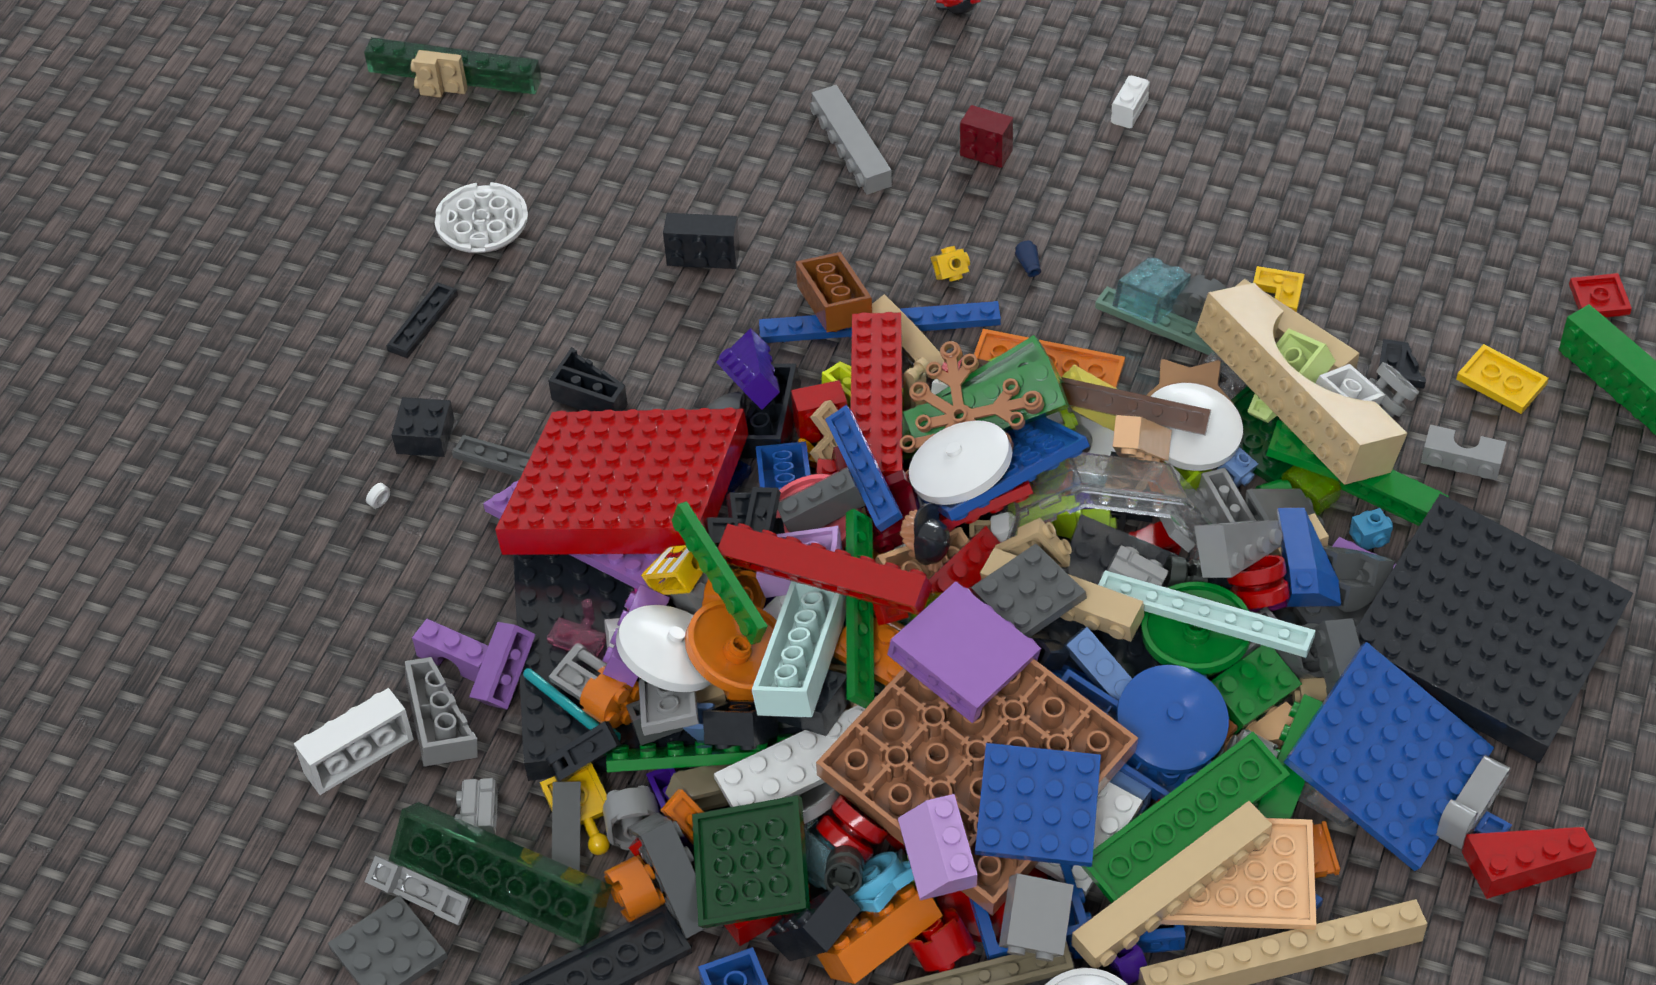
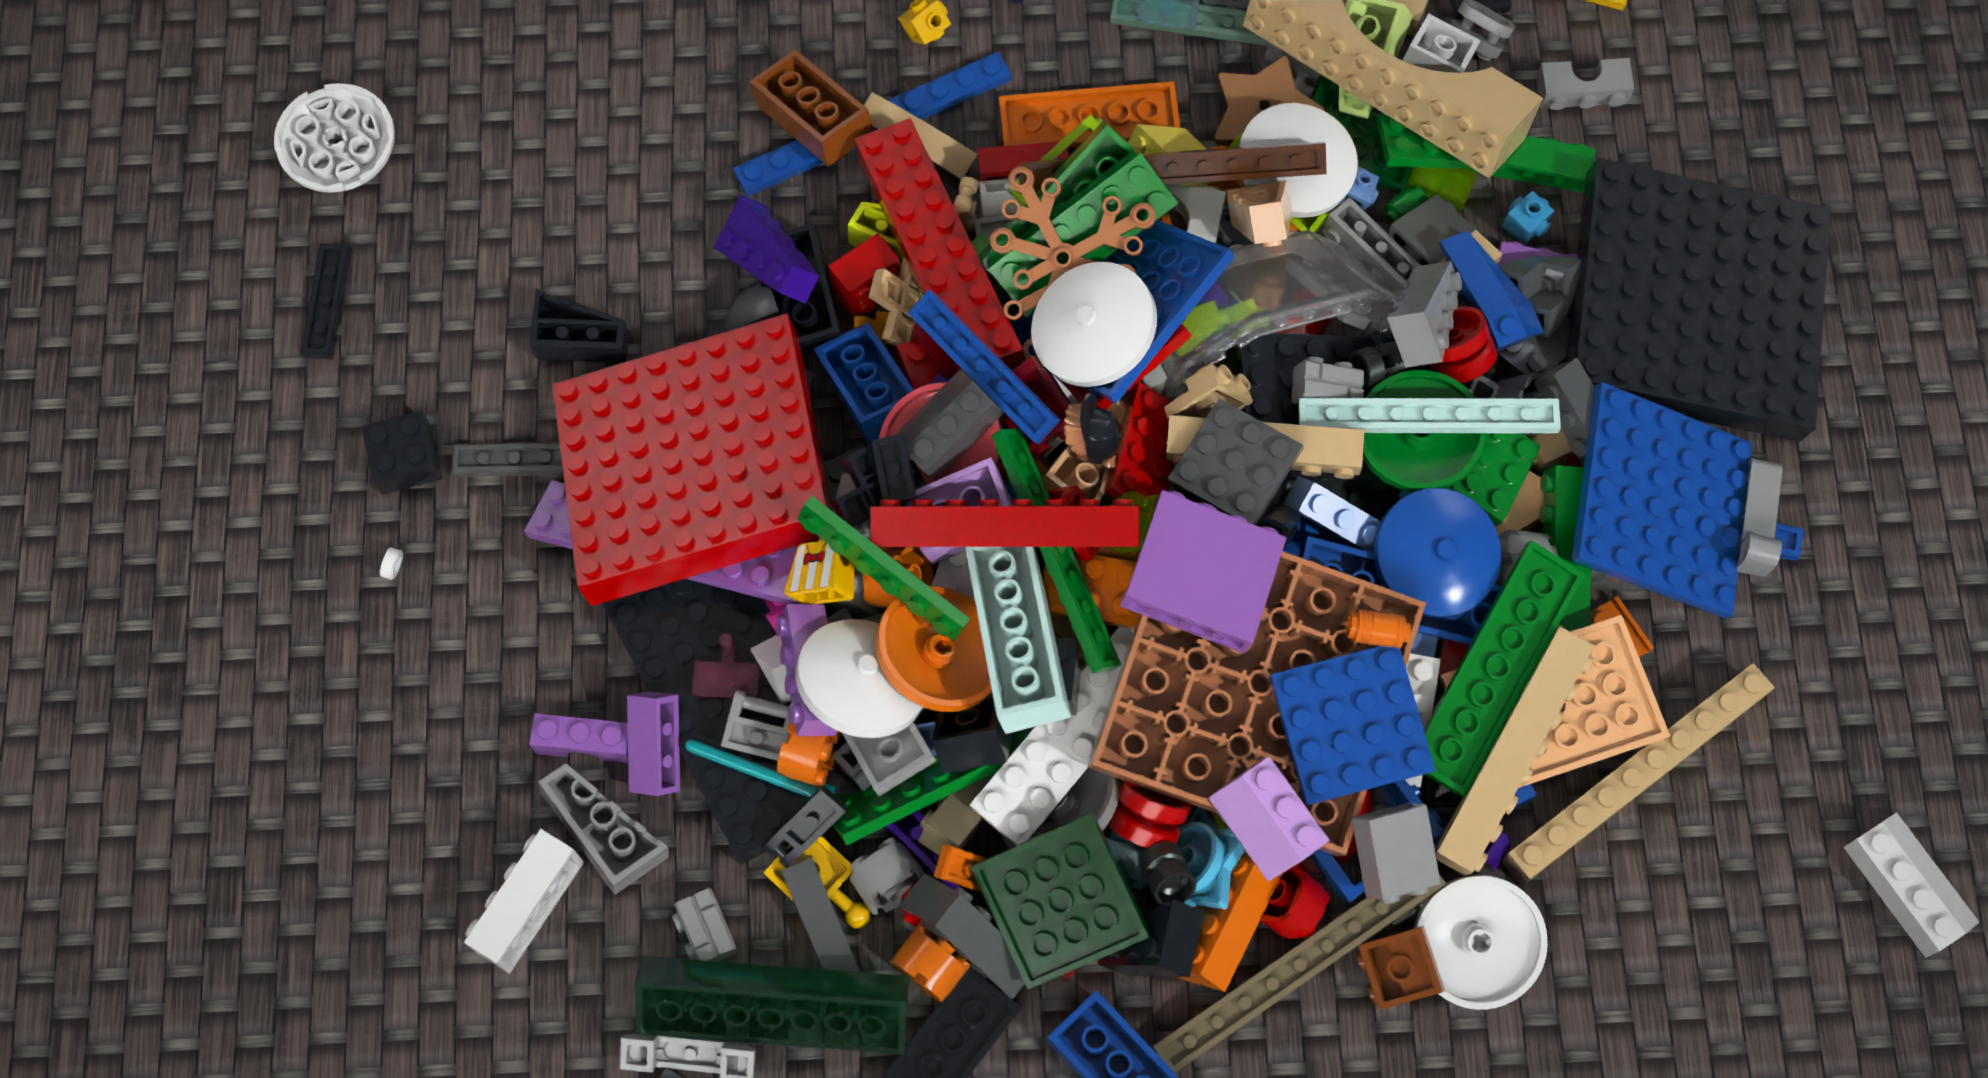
camera: 25 degrees left, 20 degrees up
black brick [663,213,740,269] -> none
red wedge [1462,827,1597,899] -> none
none -> orange head [1346,609,1411,649]

